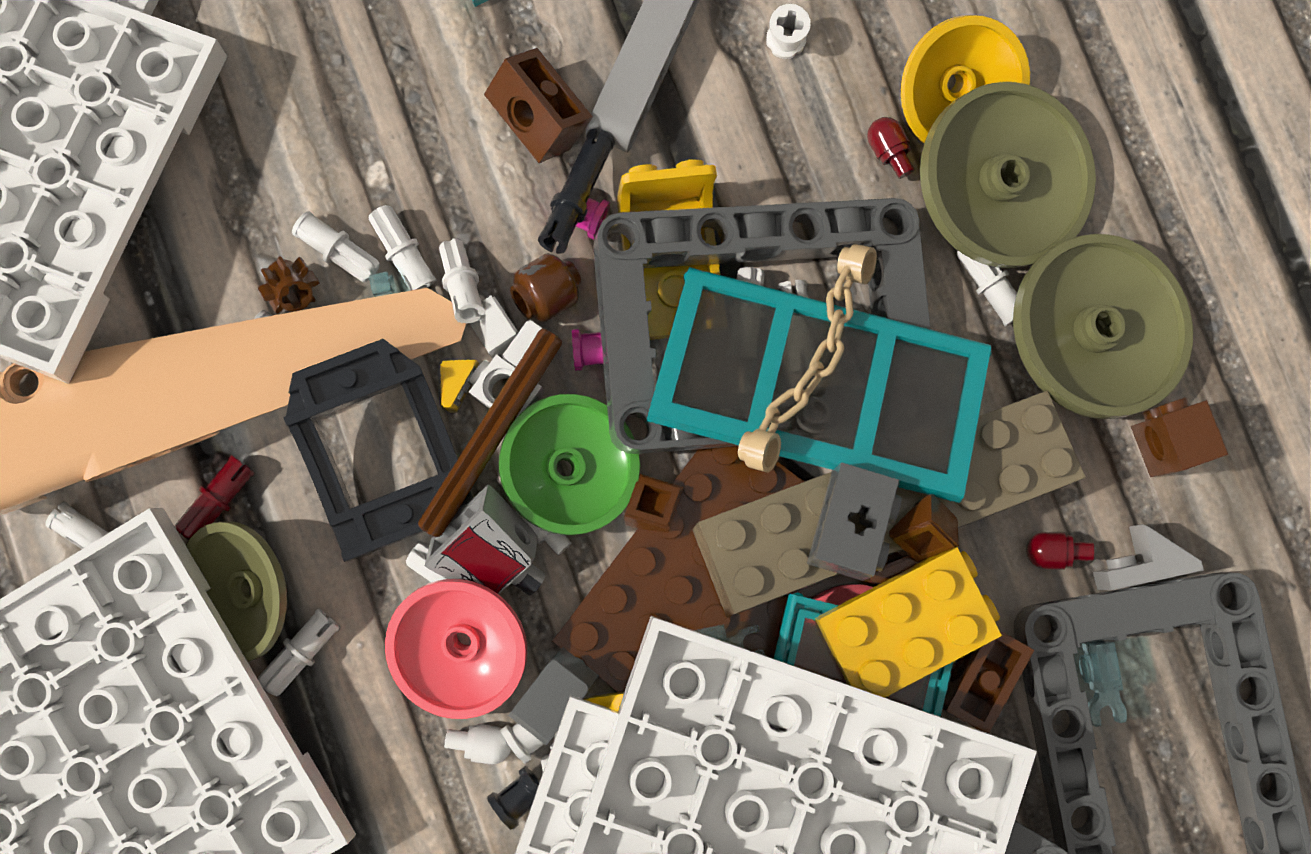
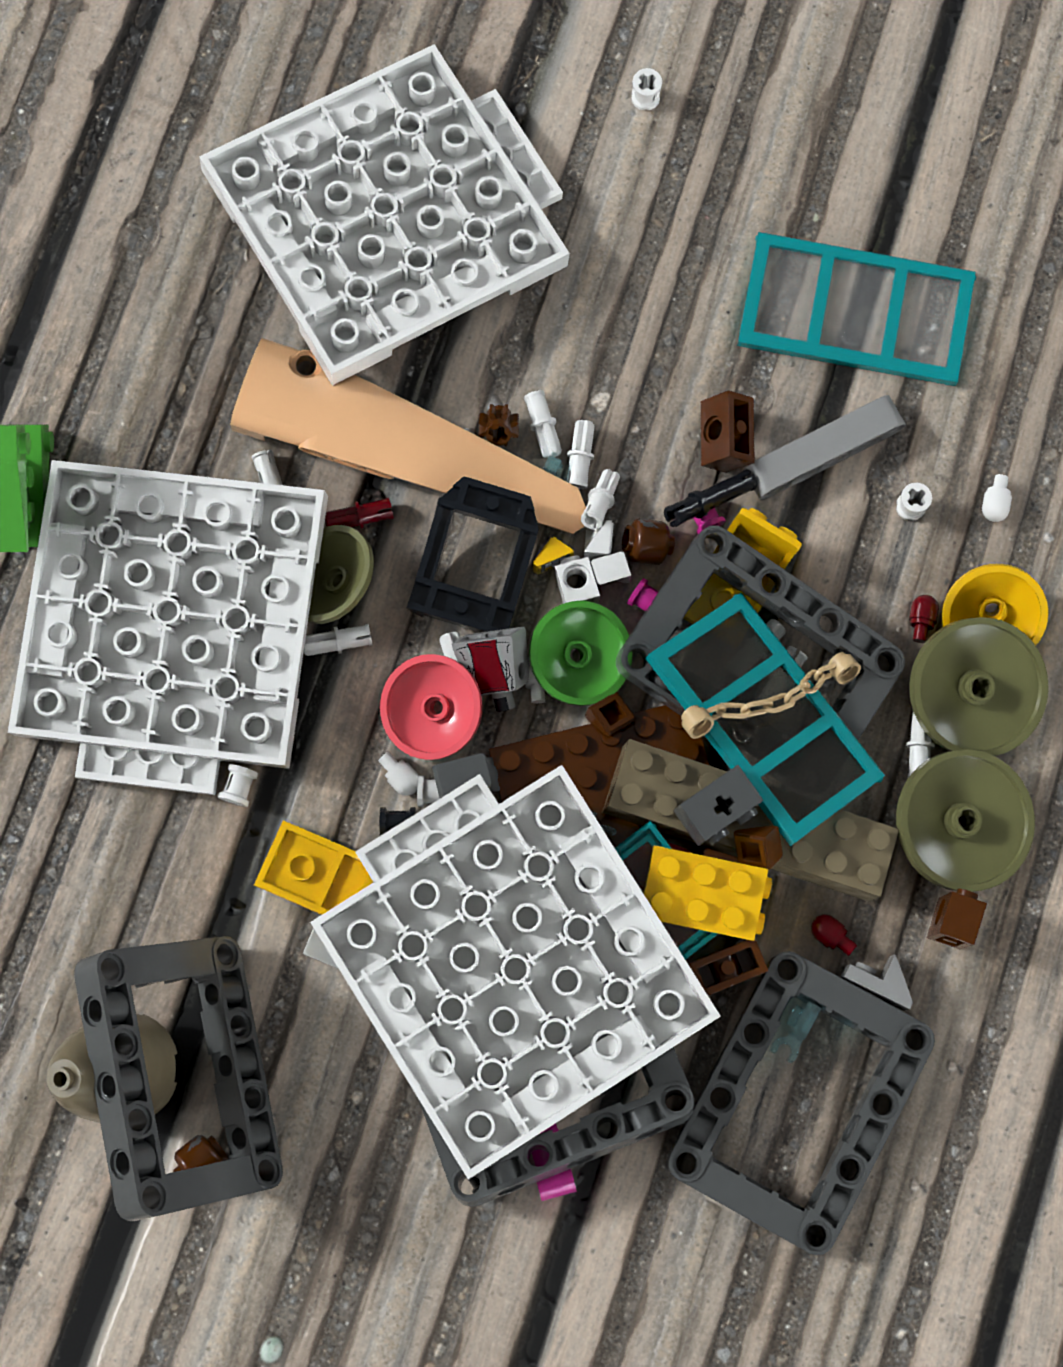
camera: 40 degrees right, 5 degrees down
reddish brown axle [418,328,562,537] -> none

